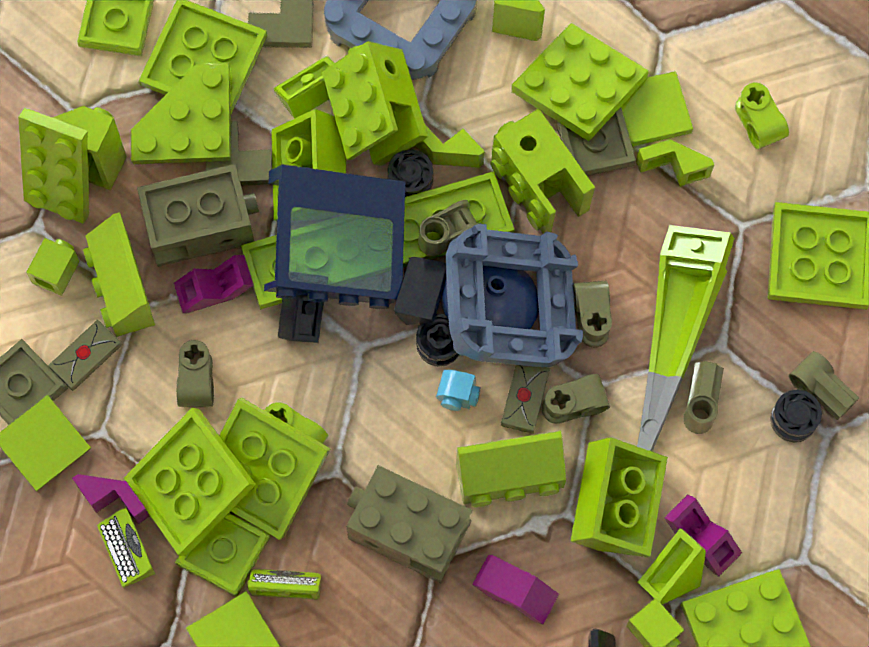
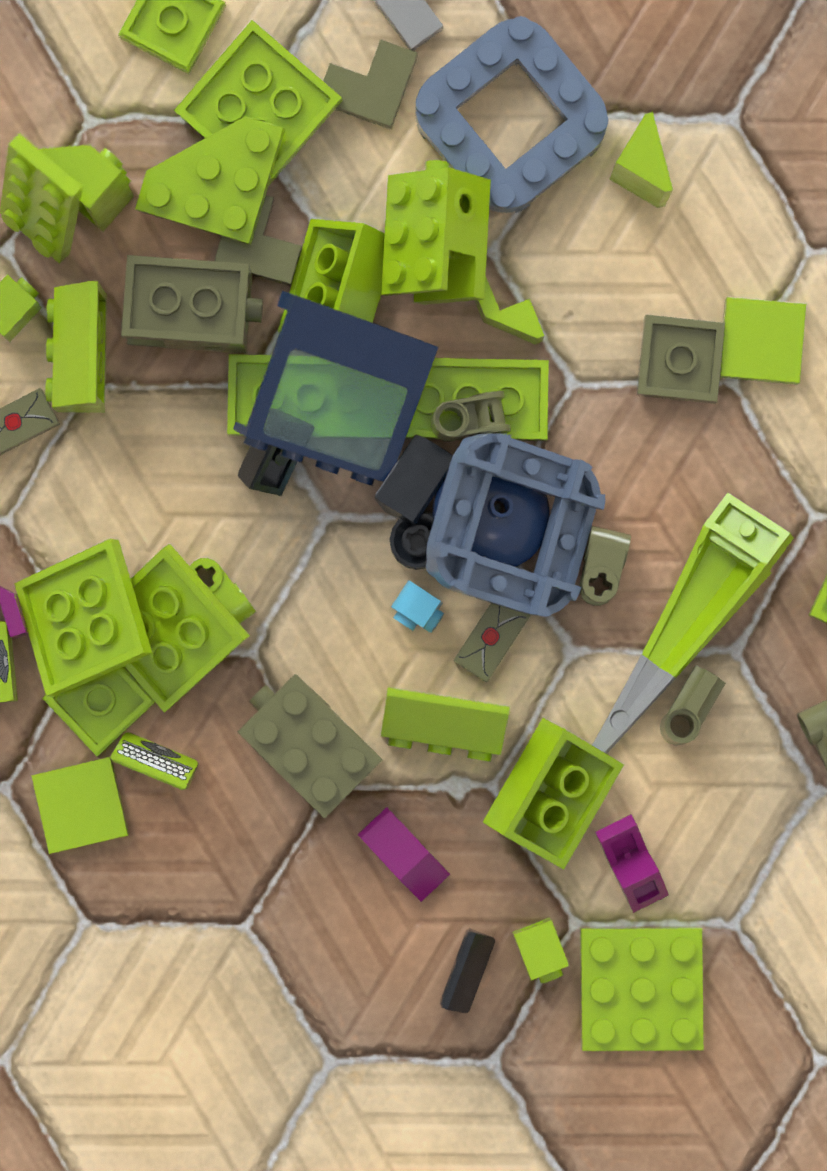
camera: 15 degrees right, 15 degrees up
magenta slope [174,255,254,313] -> none
olive piece [177,340,214,407] -> none
lime slope [274,56,334,118] -> none
black wheel [387,149,434,197] -> none
lime torso [490,108,595,234] -> none
lime plate [511,23,648,141] -> none
olive piece [542,374,610,424] -> none
lime slope [636,139,715,186] -> none
lime slope [637,528,706,605] -> none
black wheel [770,390,822,443] -> none

